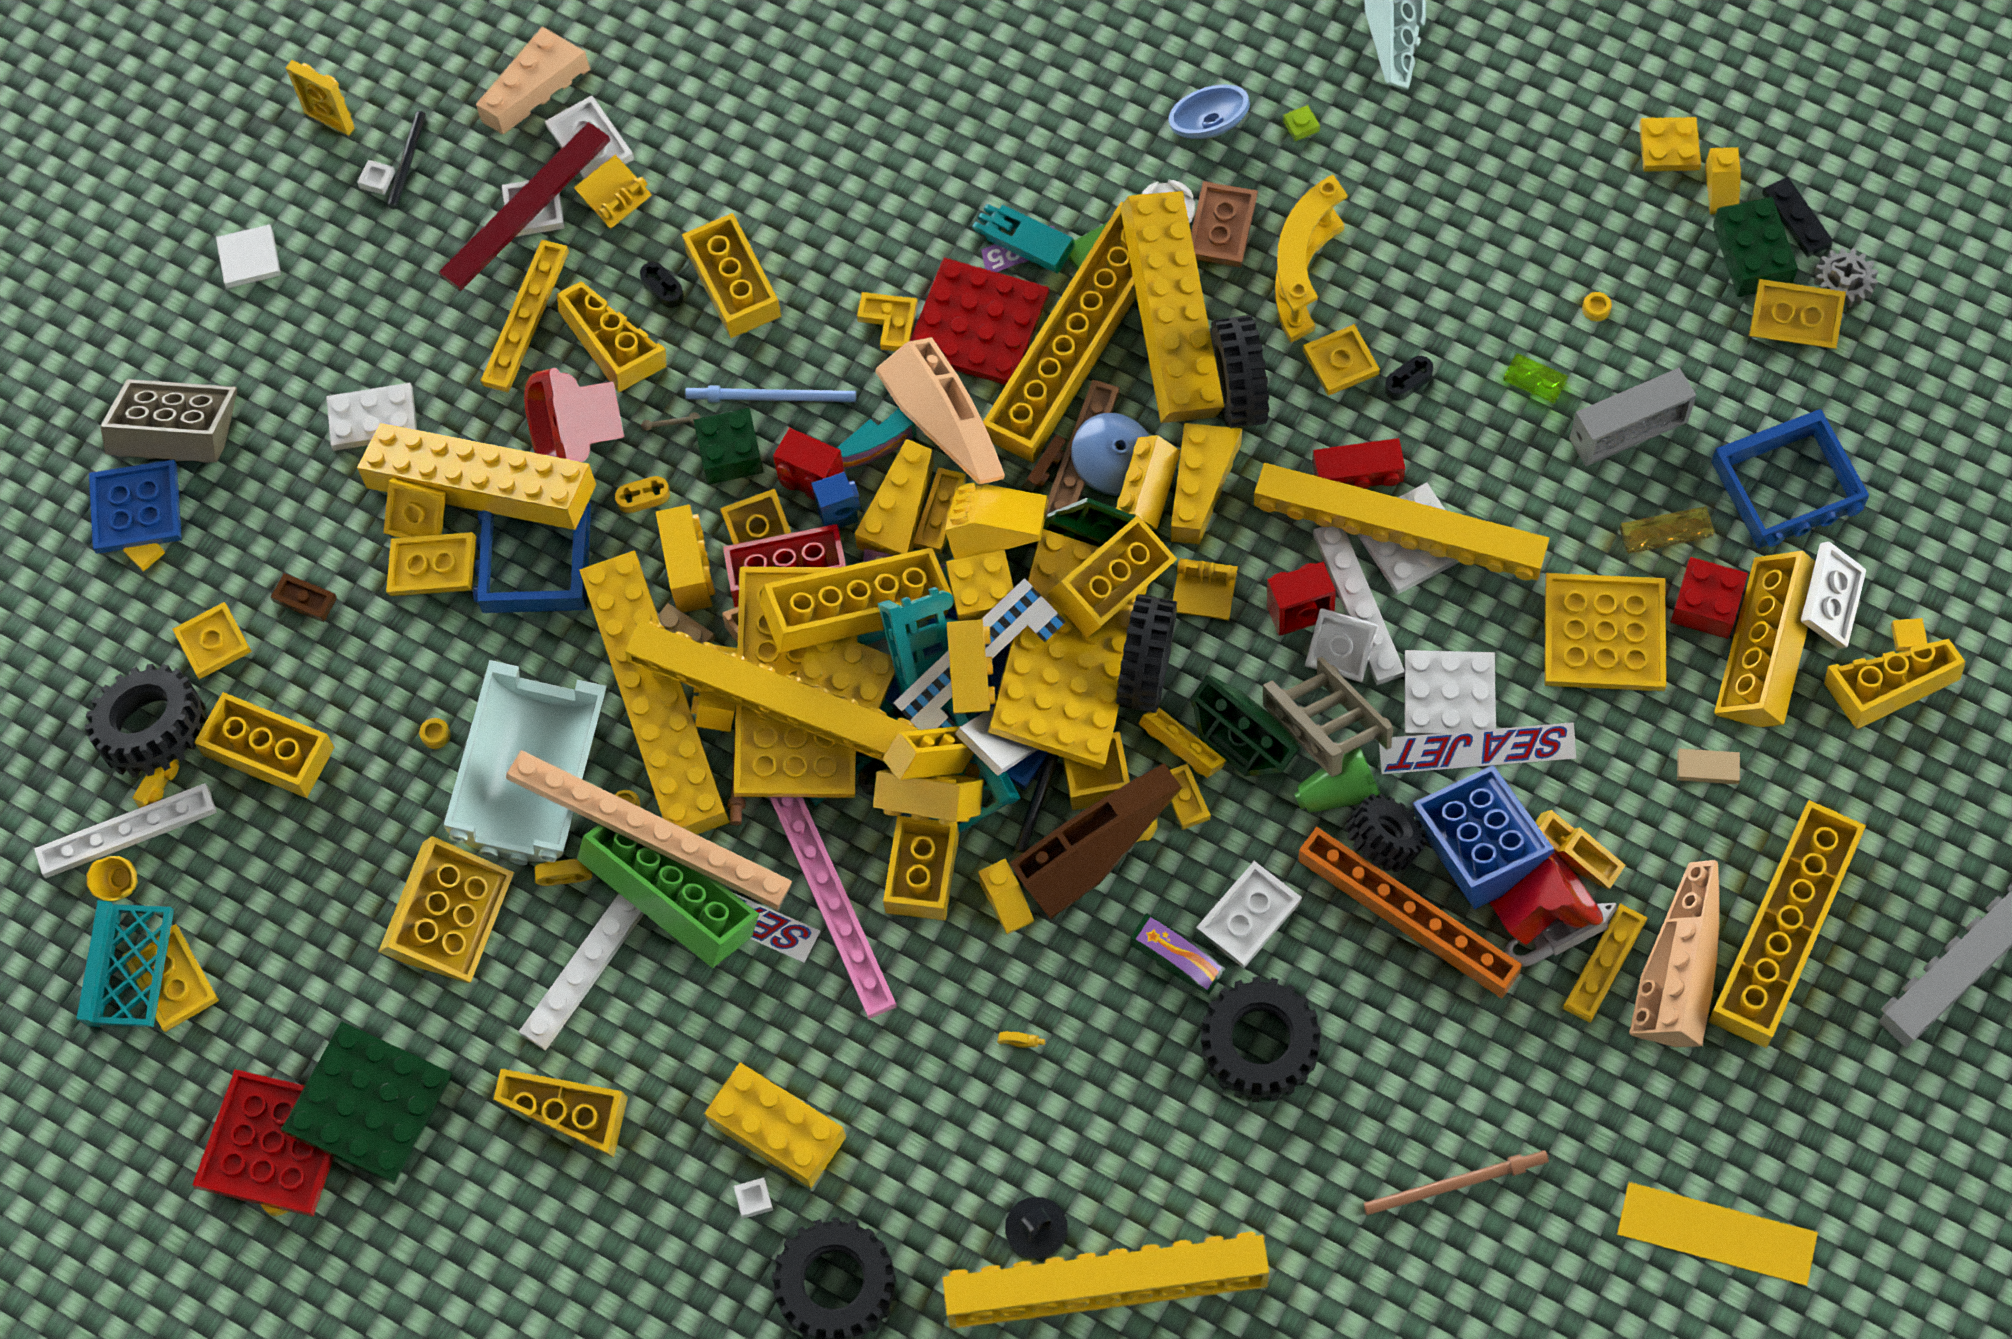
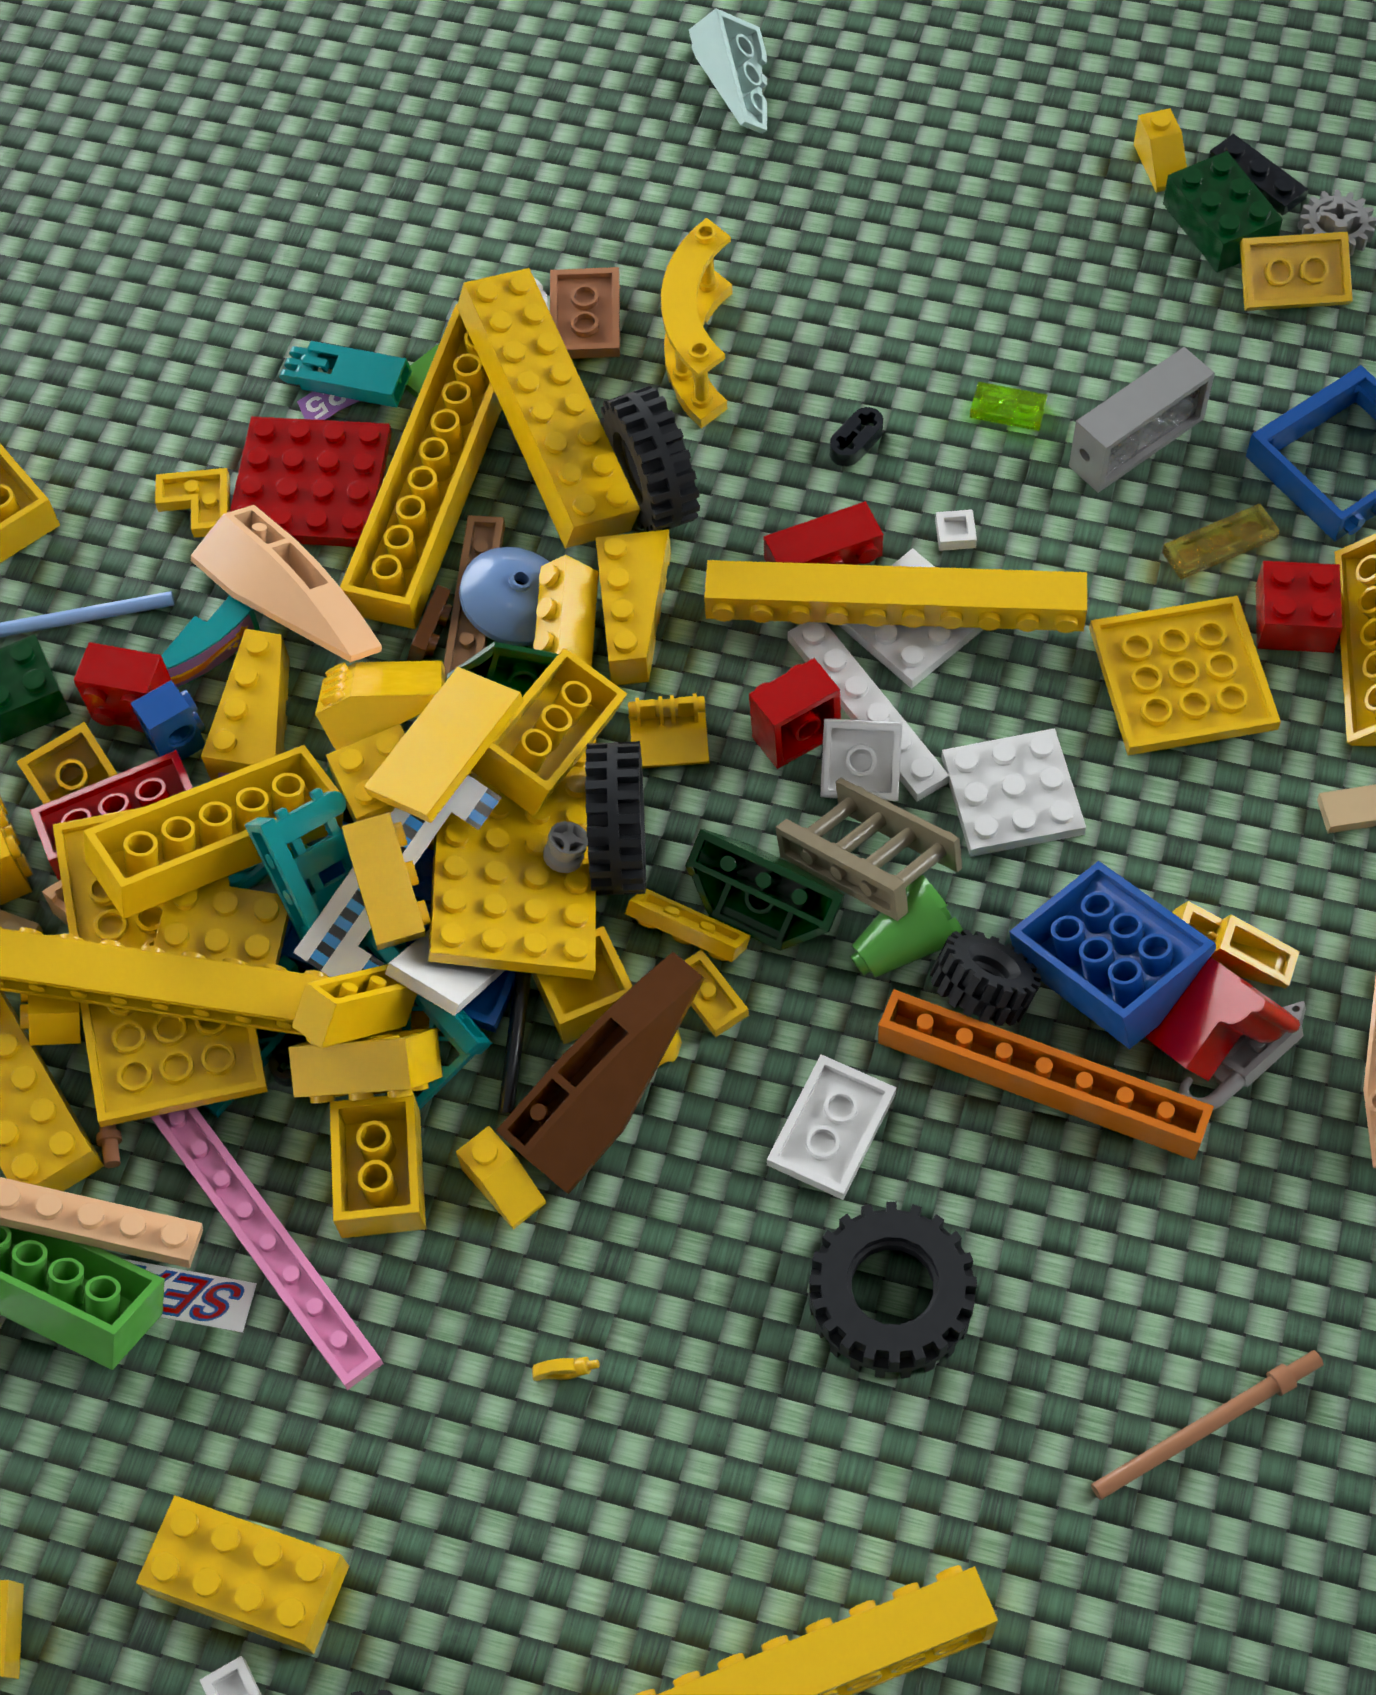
camera: 15 degrees left, 5 degrees down
yellow plate [913,467,966,554] -> none
black tile [1005,1197,1068,1261] -> none
slope [1130,913,1225,995] -> none
medium blue dish [1168,85,1250,139] -> none
lime plate [1283,105,1320,142] -> none
yellow plate [1303,324,1380,396] -> none
sticker [1379,722,1576,774] -> none
yellow tile [1563,904,1648,1023] -> none
yellow tile [1582,292,1612,322] -> none
yellow plate [1639,117,1701,172] -> none
none -> yellow tile [364,667,524,823]
none -> light grey wheel [543,821,588,873]
none -> white plate [935,510,977,551]

